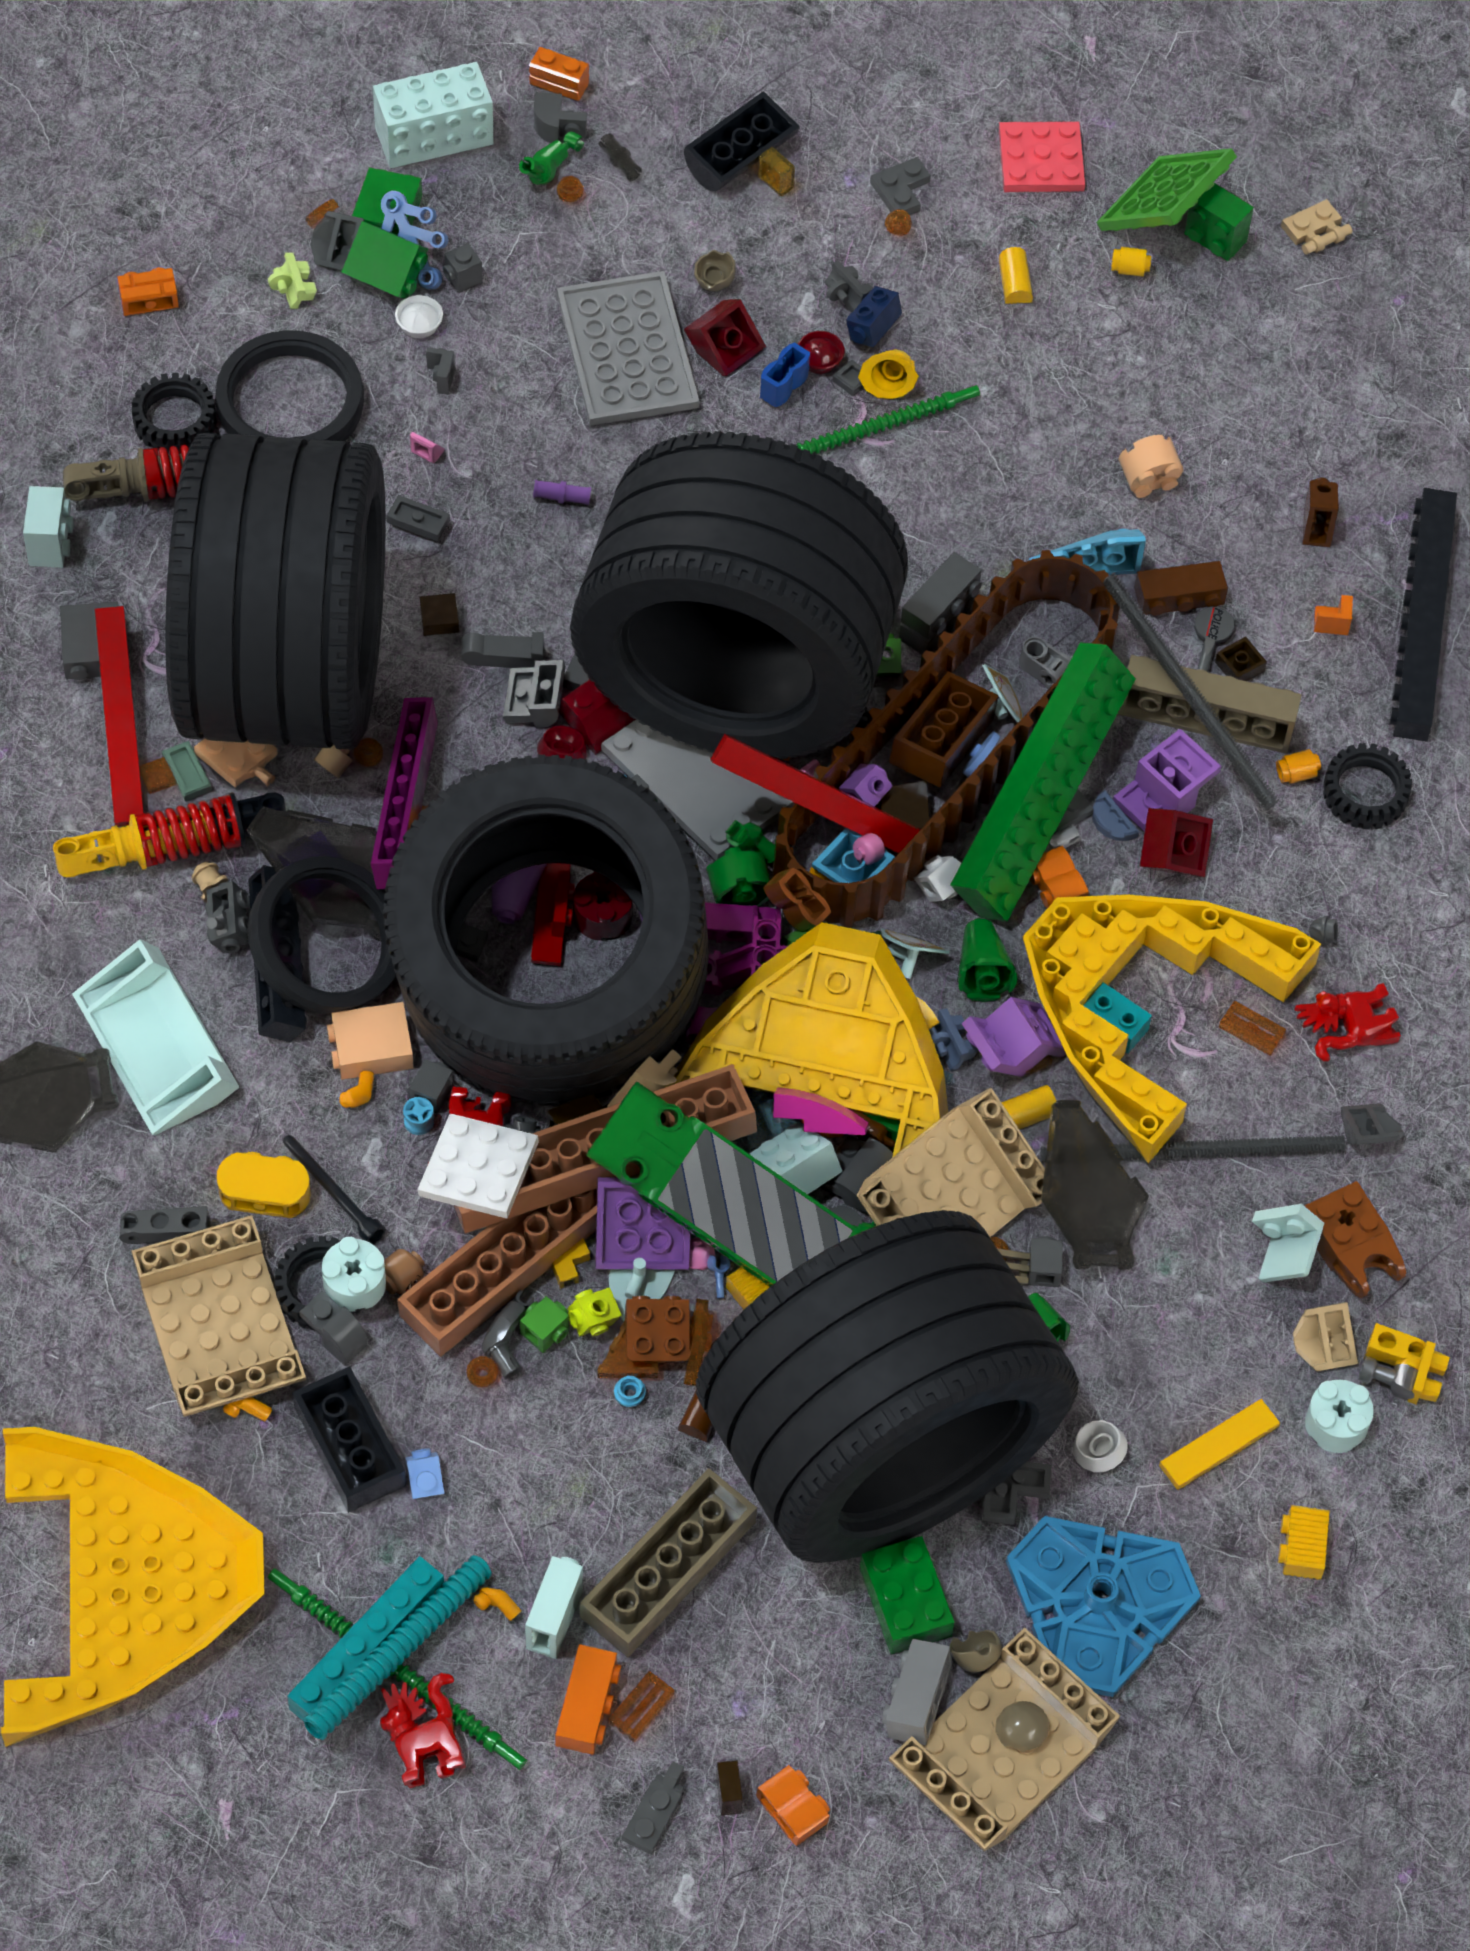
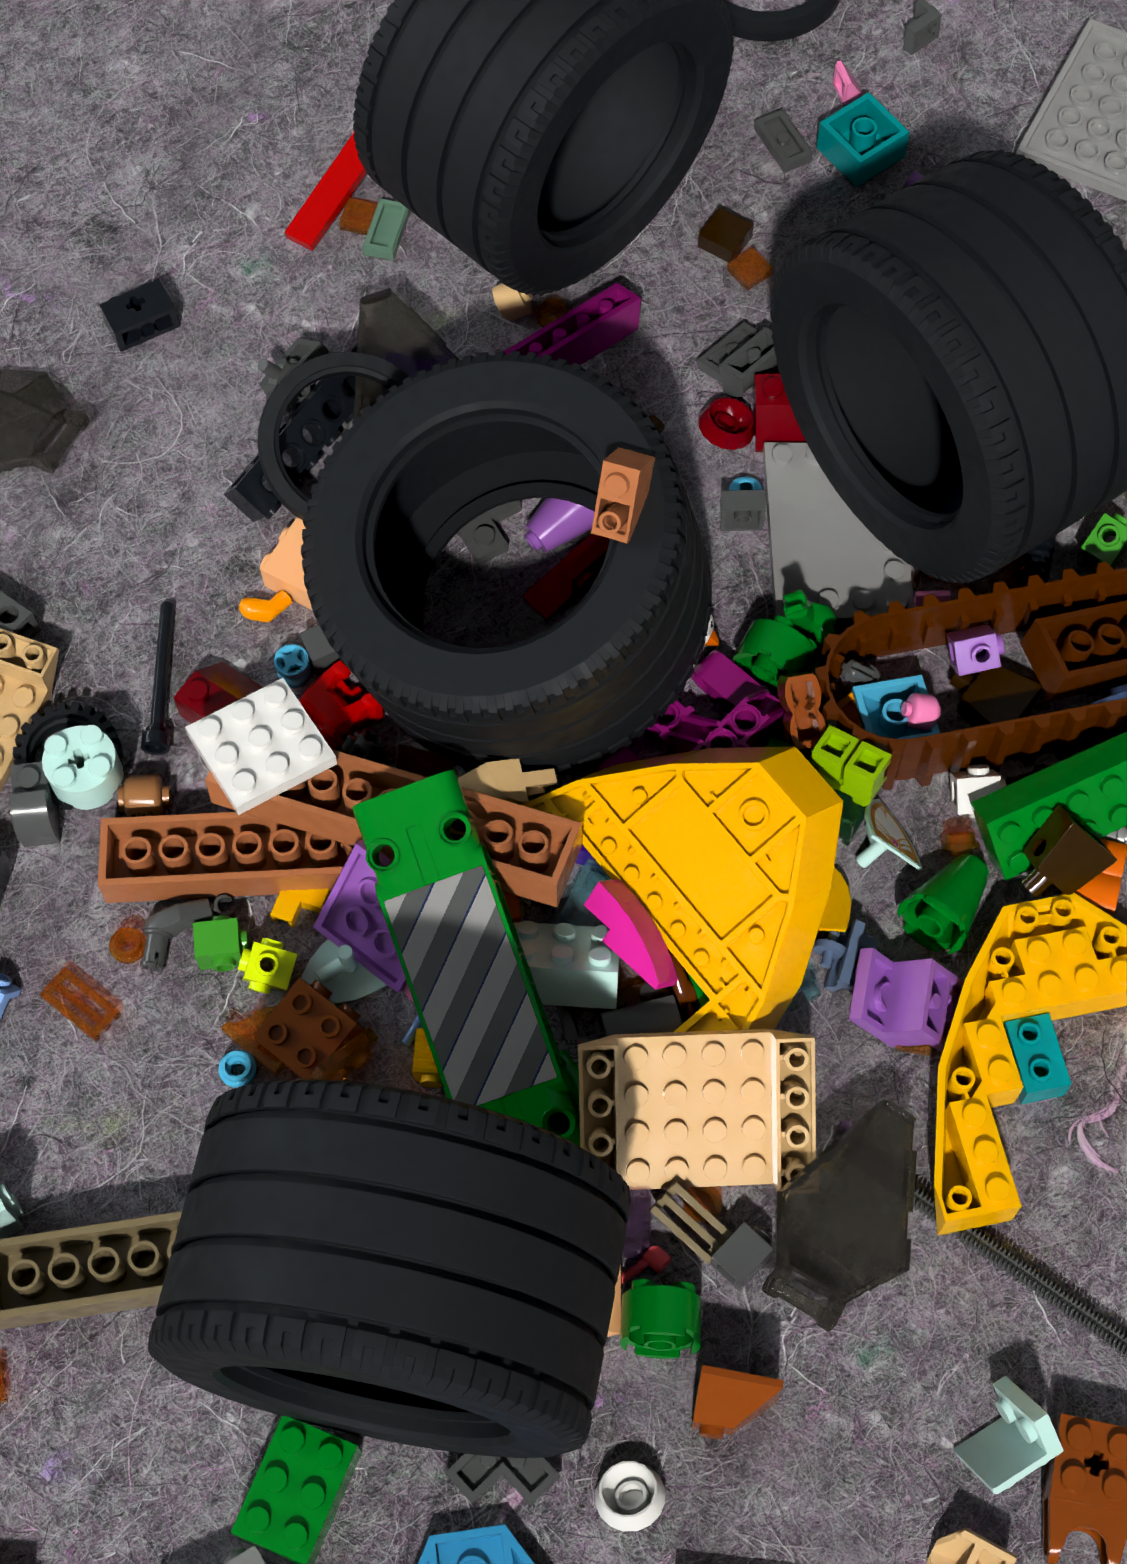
camera: 45 degrees right, 5 degrees up
piece [53,792,288,877] -> none
light aqua slope [72,939,239,1136] -> none
tan brick [191,862,228,902] -> none
light nougat plate [194,738,277,788] -> none
yellow brick [217,1152,311,1218] -> none
dark grey leg [461,632,544,668] -> none
red tile [710,734,921,853] -> none
yellow brick [1001,1085,1058,1130] -> none
none -> clear orange tile [39,967,121,1043]
none -> black brick [99,279,180,352]
none -> dark red slope [173,661,263,723]
none -> nougat slope [591,447,655,543]
none -> dark orange slope [691,1365,784,1439]
none -> clear orange tile [727,247,773,291]
none -> lime hips [811,725,892,807]
none -> teal brick [816,92,910,188]
none -> dark grey axle [841,659,893,686]
none -> clear orange plate [942,831,979,856]
none -> dark brown torso [1021,805,1117,897]

